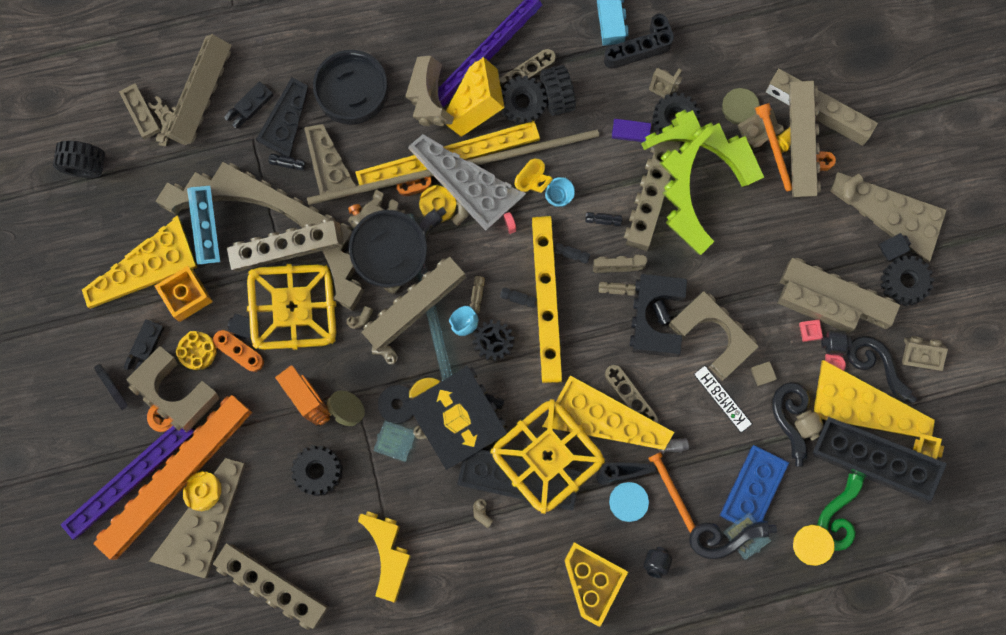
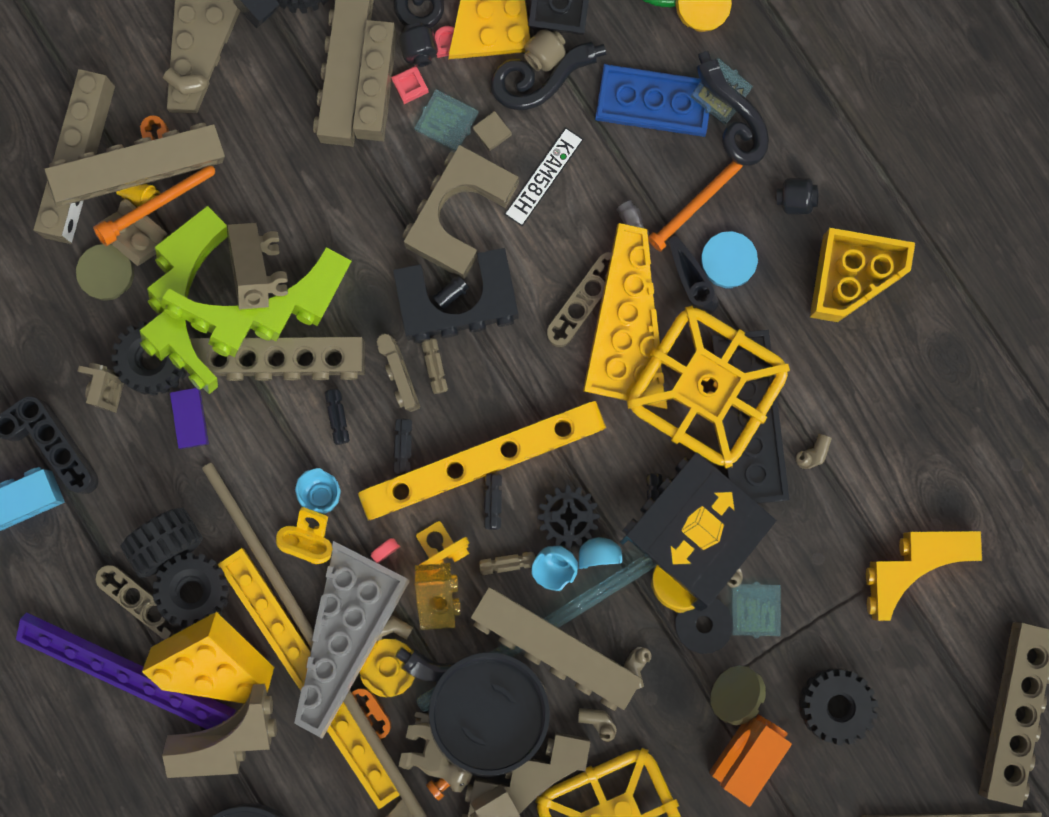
camera: 110 degrees left, 5 degrees up
none -> dark tan brick [228,223,288,309]
none -> clear light blue piece [414,89,479,151]
none -> clear yellow brick [415,563,461,630]
none -> yellow bracket [416,521,470,577]
none -> medium azure hair [578,537,623,569]

